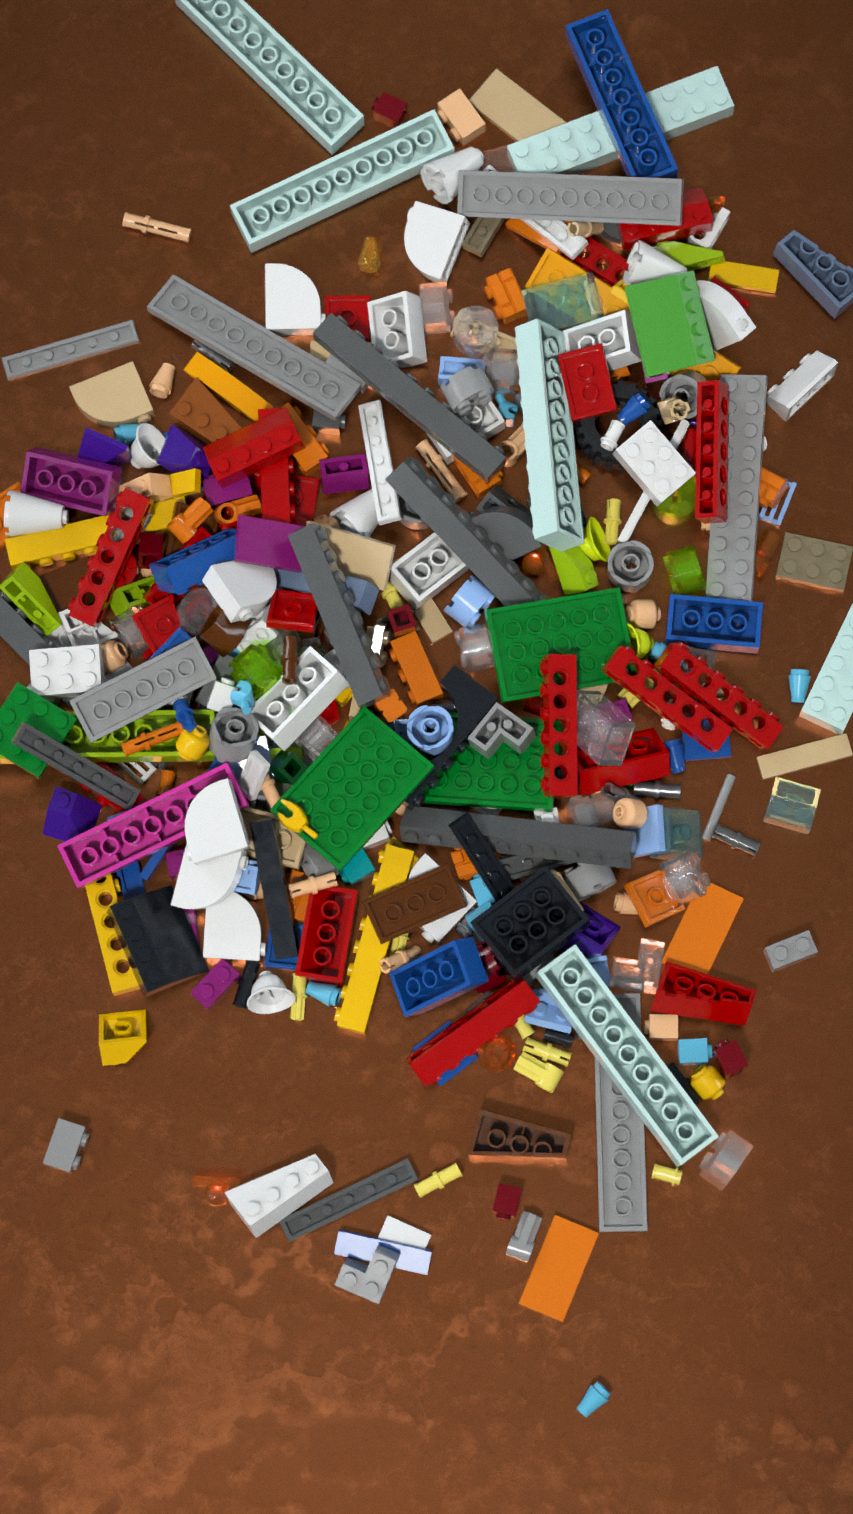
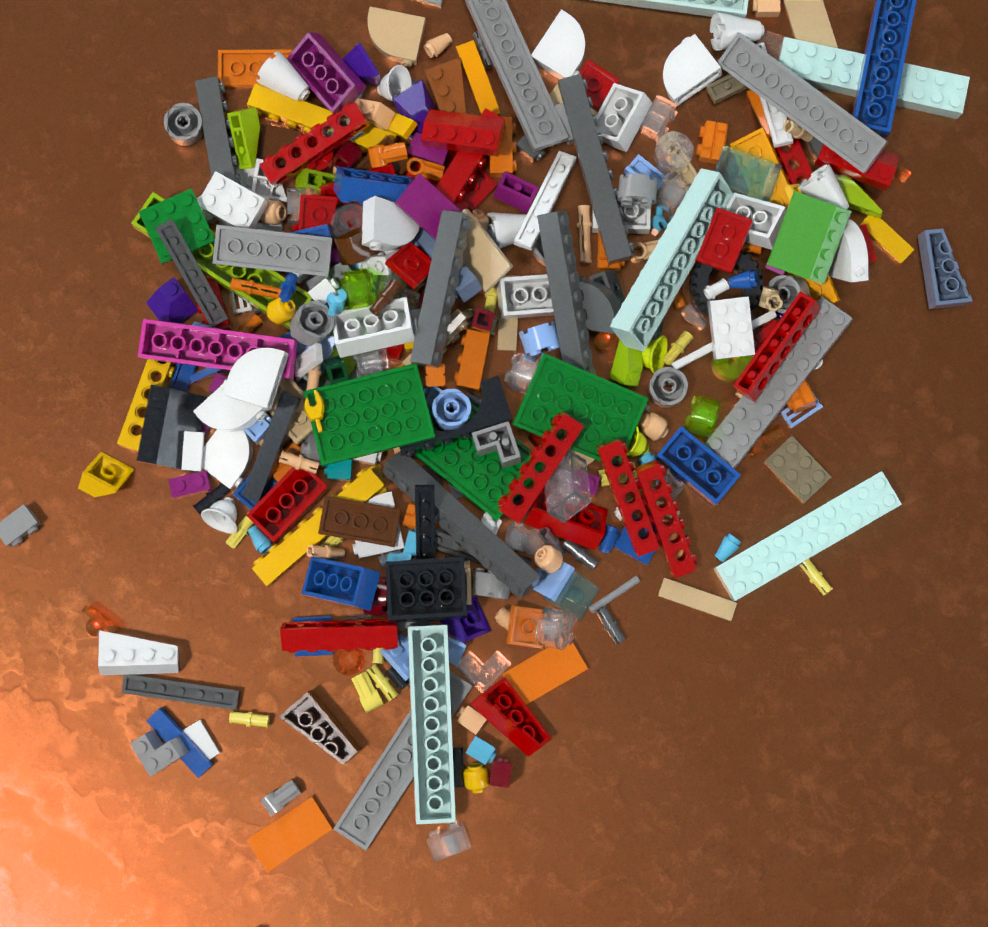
camera: 30 degrees right, 5 degrees up
medium azure cone [113,422,145,445] -> none
clear yellow cone [358,237,380,273] -> none
dark red brick [492,1183,522,1221] -> none
light yellow pin [651,1163,683,1186] -> none
white plate [688,207,730,249] -> none
clear light blue slope [763,777,821,834] -> none
light grey brick [763,930,818,973] -> none
white slope [766,350,838,422] -> none
none -> white tile [181,431,205,471]
none -> clear cone [680,302,708,330]

